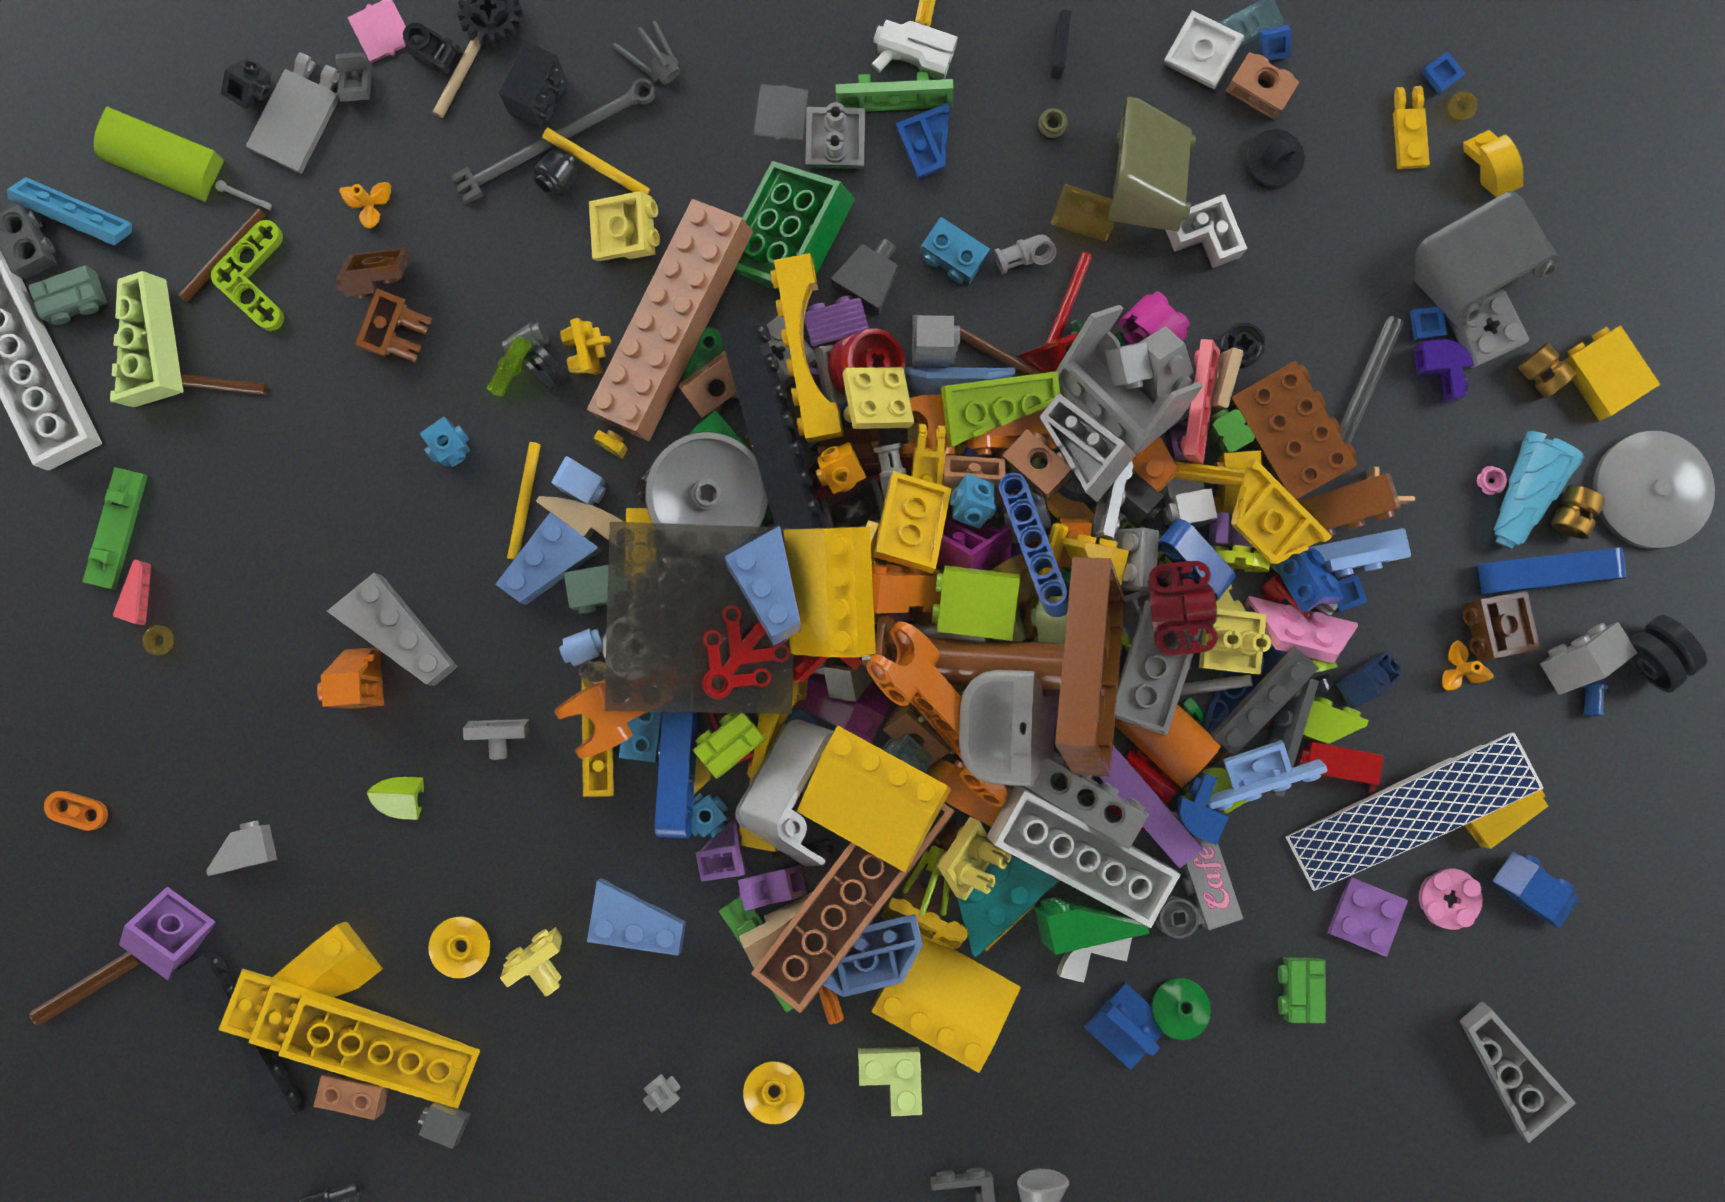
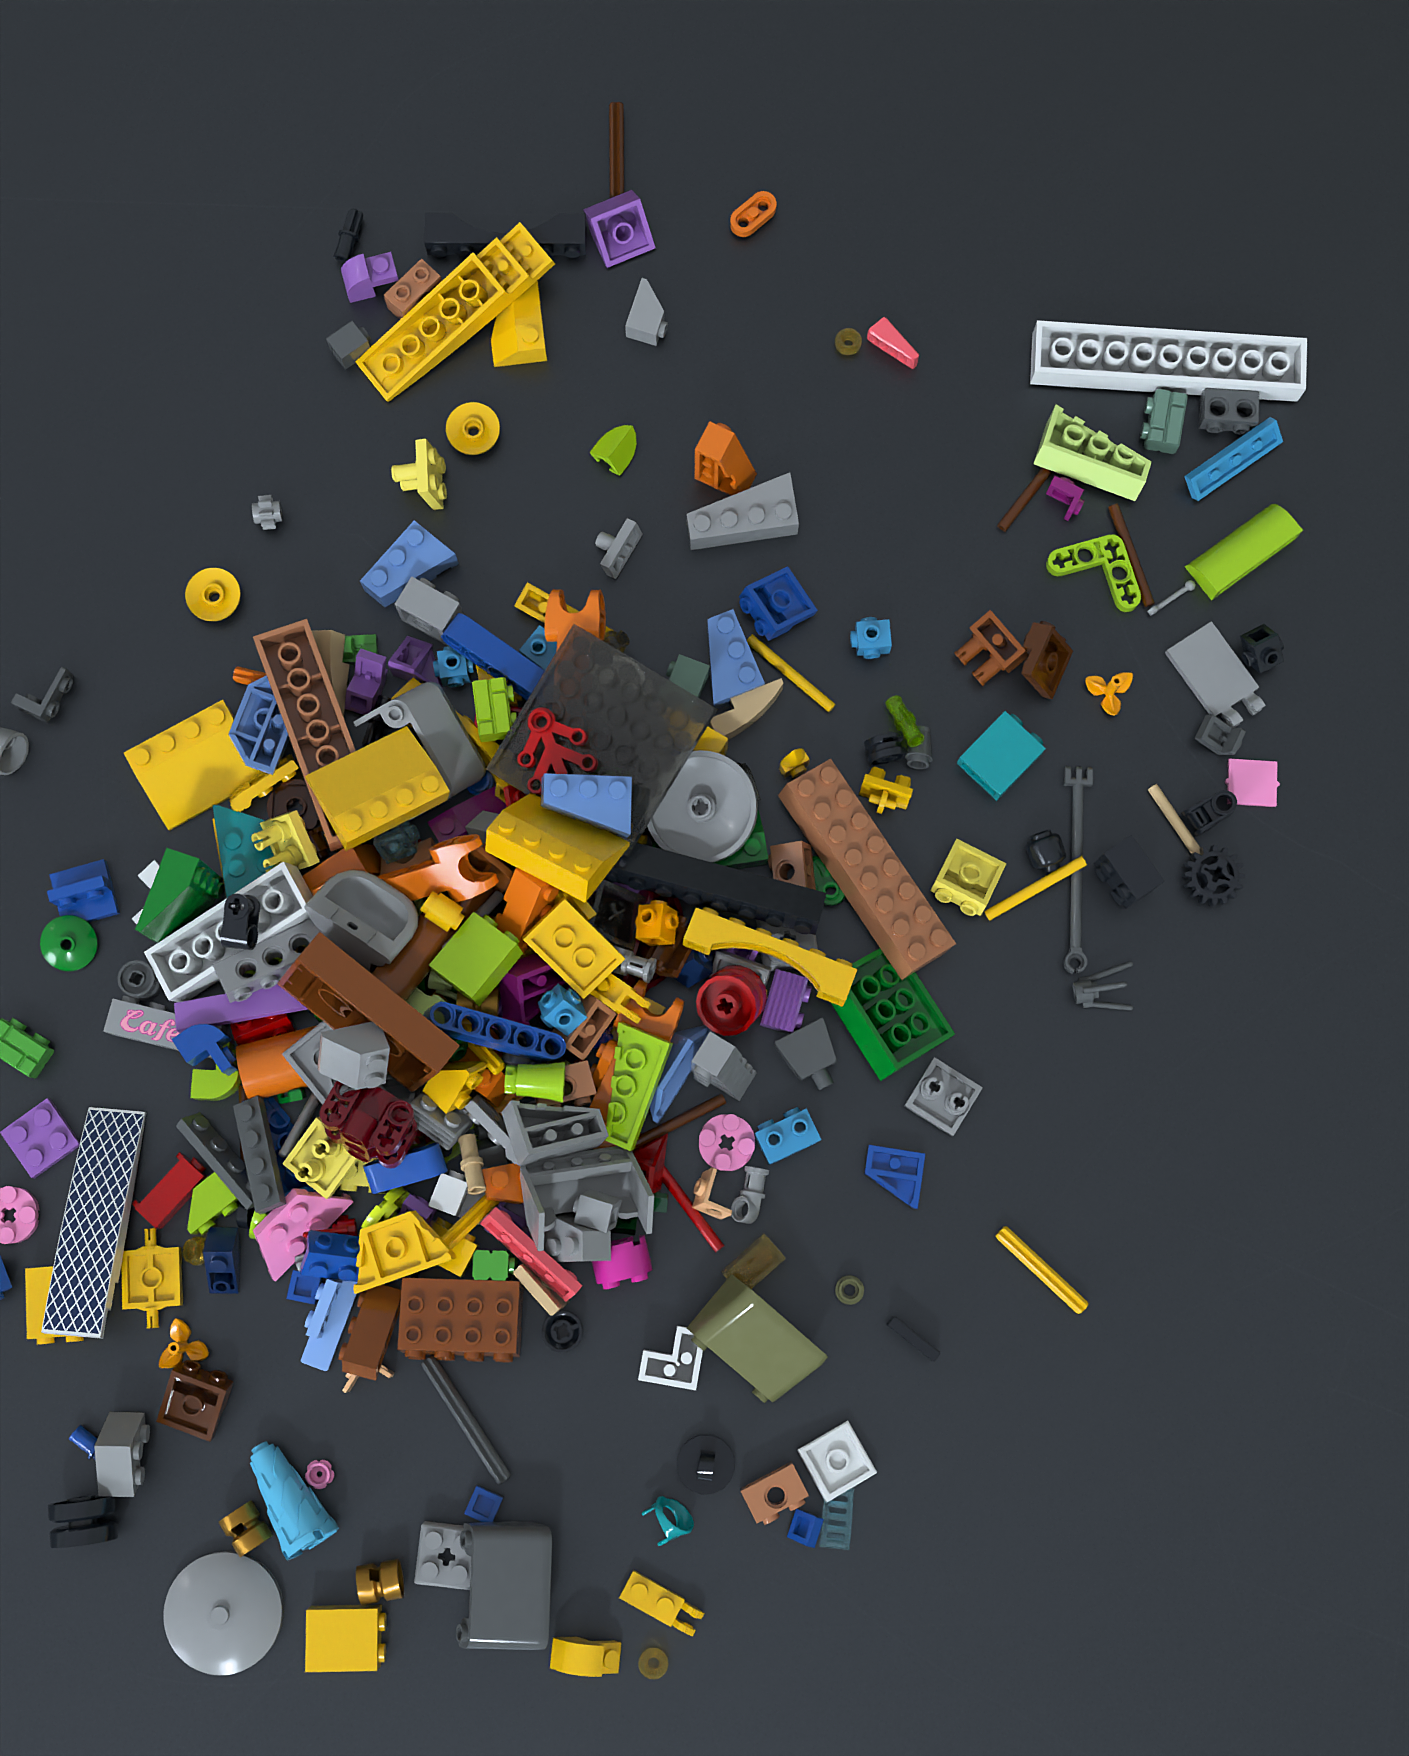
camera: 125 degrees right, 5 degrees down
bright green hinge [83,467,148,590] -> none
light blue slope [551,456,607,506] -> none
light blue brick [559,628,603,667] -> none
clear piece [754,84,809,141] -> none
bright green hinge [835,72,954,112] -> none
light yellow plate [842,367,914,429] -> none
yellowish green brick [858,1046,922,1116] -> none
white piece [871,20,958,80] -> none
lime plant [902,846,950,916] -> none
light blue bracket [1206,740,1328,811] -> none
dark purple brick [1414,339,1474,403] -> none
blue plate [1421,51,1465,94] -> none
blue beam [1477,548,1627,595] -> none
none -> yellow plate [121,1228,183,1328]
none -> clear yellow plate [183,1236,206,1266]
none -> black piece [220,893,260,950]
none -> light grey slope [318,1022,390,1090]
none -> medium lavender brick [341,252,399,303]
none -> light grey brick [395,576,463,646]
none -> yellow brick [420,891,465,932]
none -> tan pin [458,1134,486,1195]
none -> lime plant [504,1062,565,1103]
none -> teal piece [641,1496,694,1546]
none -> light nougat bracket [692,1167,732,1219]
none -> bright pink plate [699,1114,755,1171]
none -> blue plate [739,566,818,641]
none -> teal brick [957,711,1046,801]
none -> magenta bracket [1046,476,1084,521]

